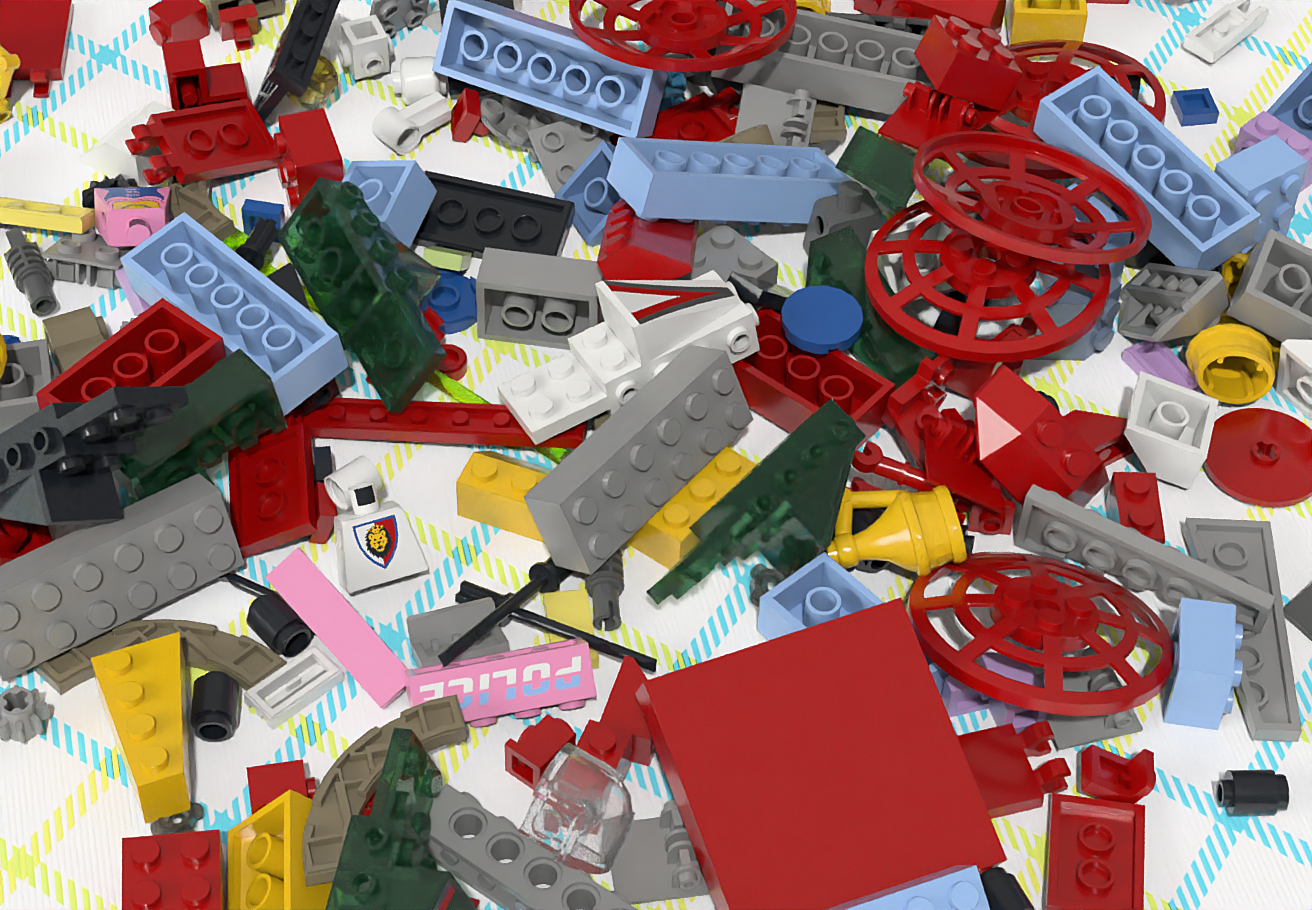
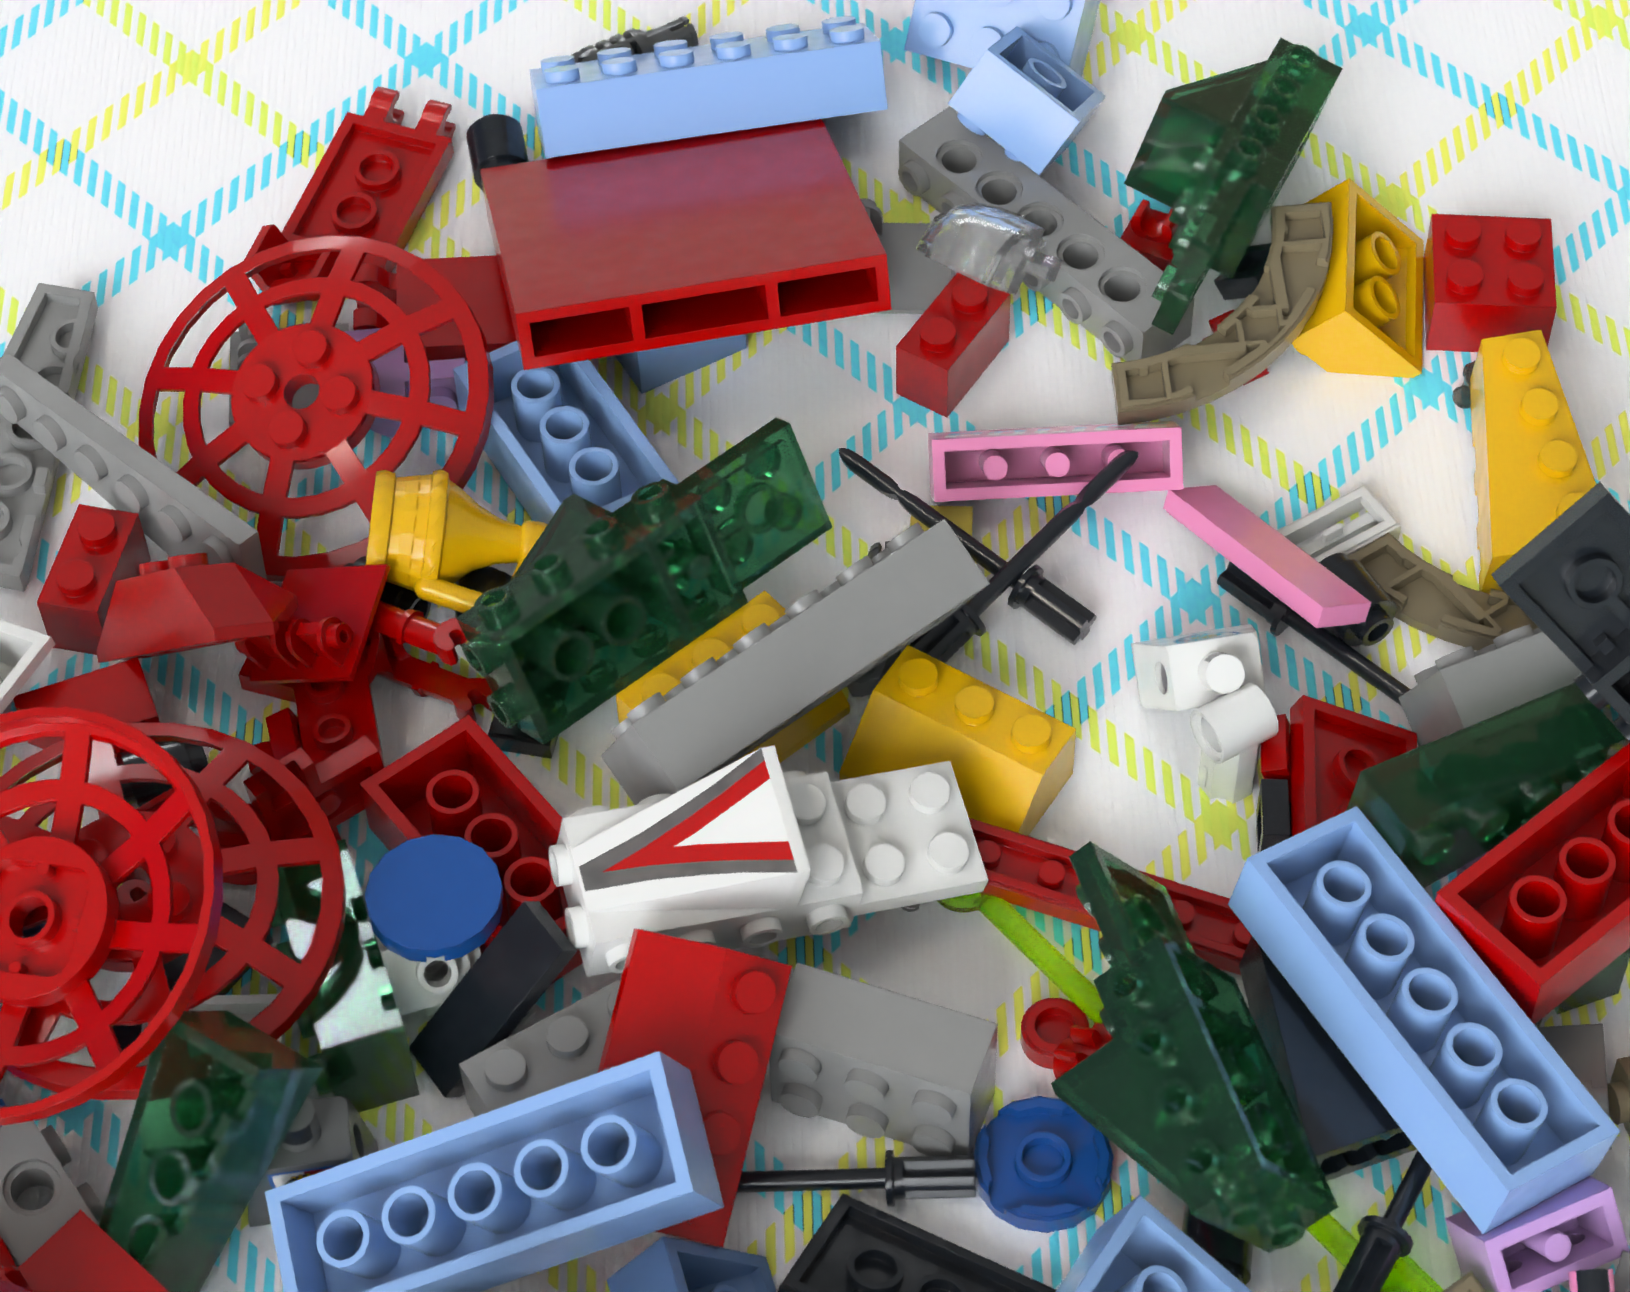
camera: 165 degrees left, 5 degrees up
black brick [190,671,239,742] -> none
red brick [246,759,316,814] -> none
light grey bracket [406,597,510,668] -> none
yellowish green tile [422,246,472,271] -> none
red brick [504,714,576,795] -> none
red slope [599,656,656,767] -> none
light blue brick [1164,597,1243,730] -> none
black brick [1216,769,1289,817] -> none

